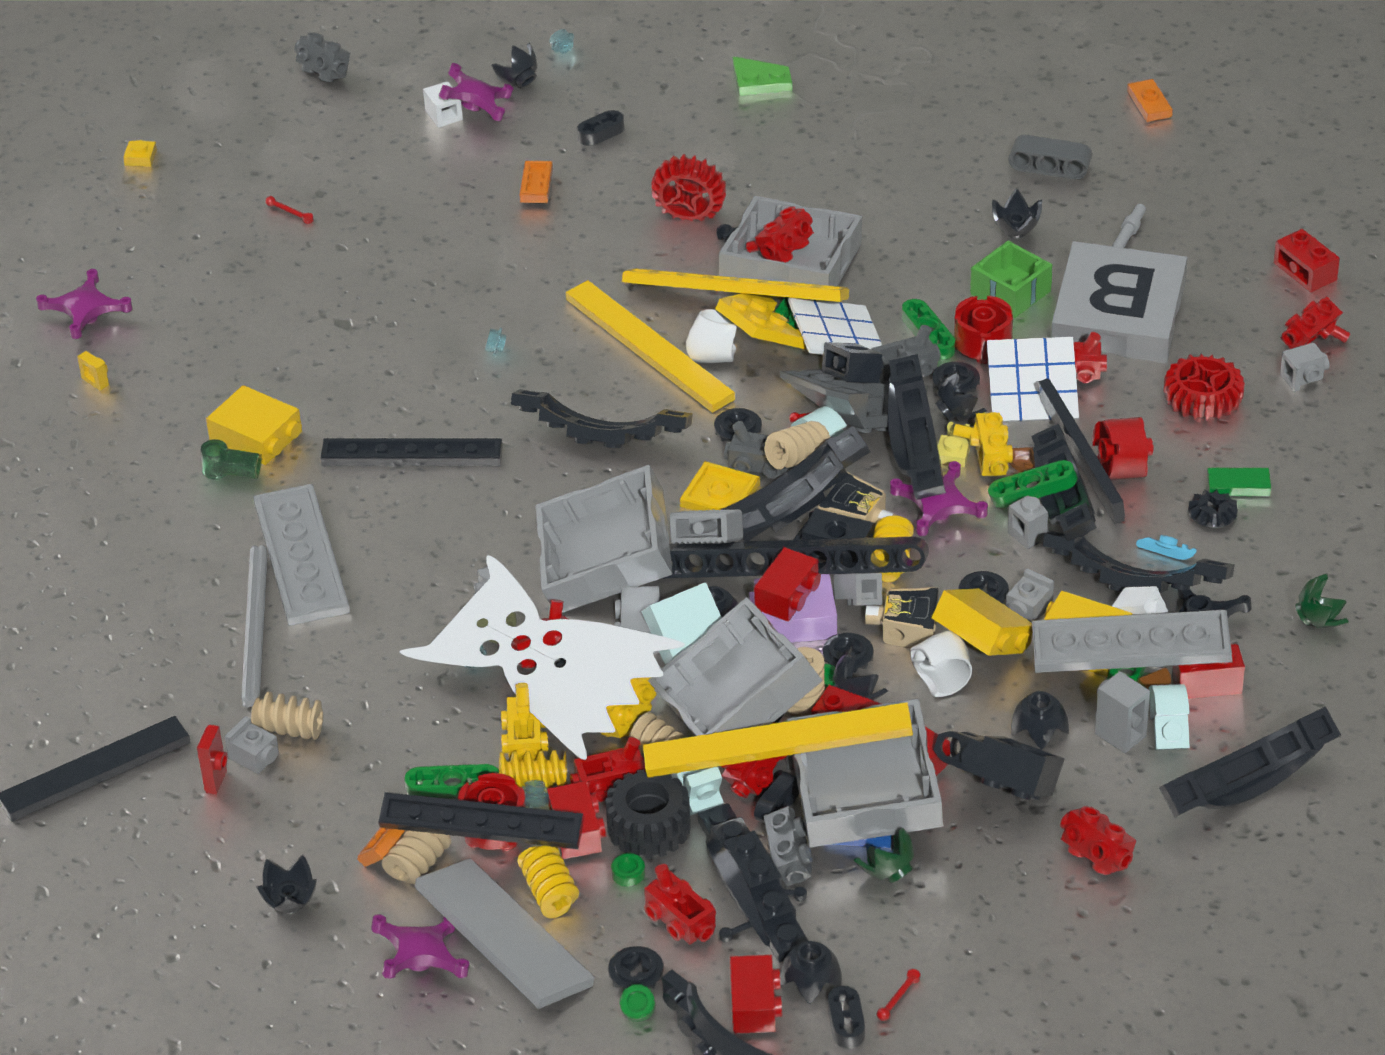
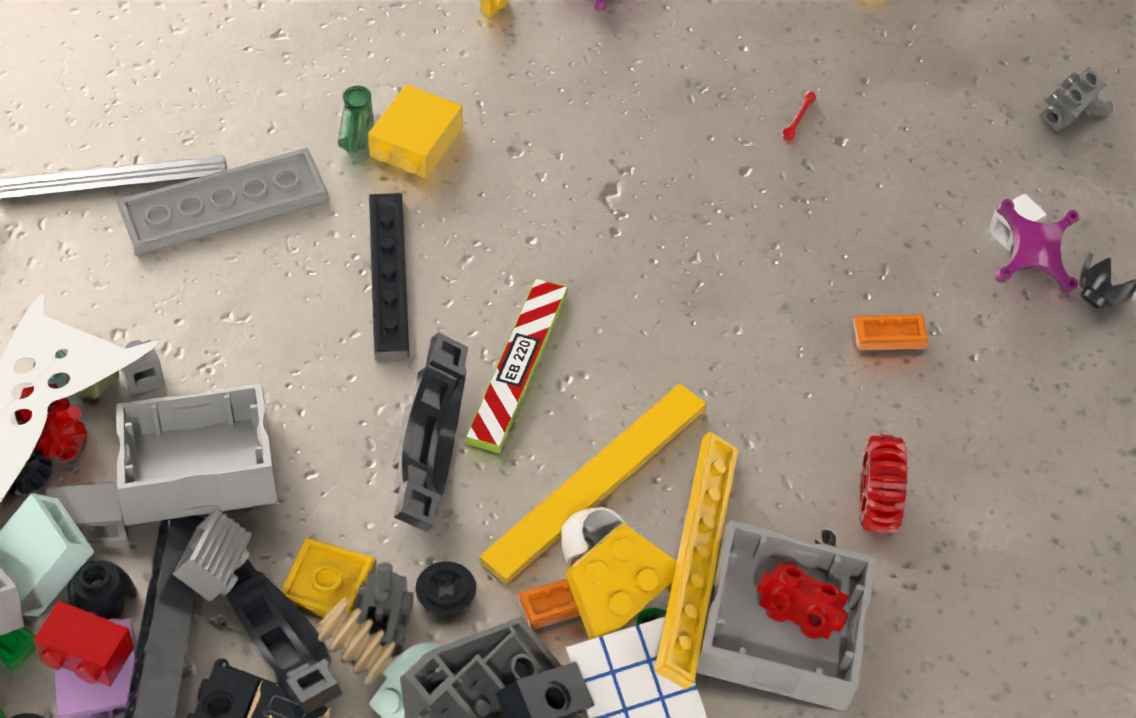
camera: 80 degrees right, 10 degrees up
clear light blue plate [485,328,507,356] -> none
black beam [577,110,624,146] -> none
none -> tile [466,278,568,454]
none -> orange plate [518,578,580,630]

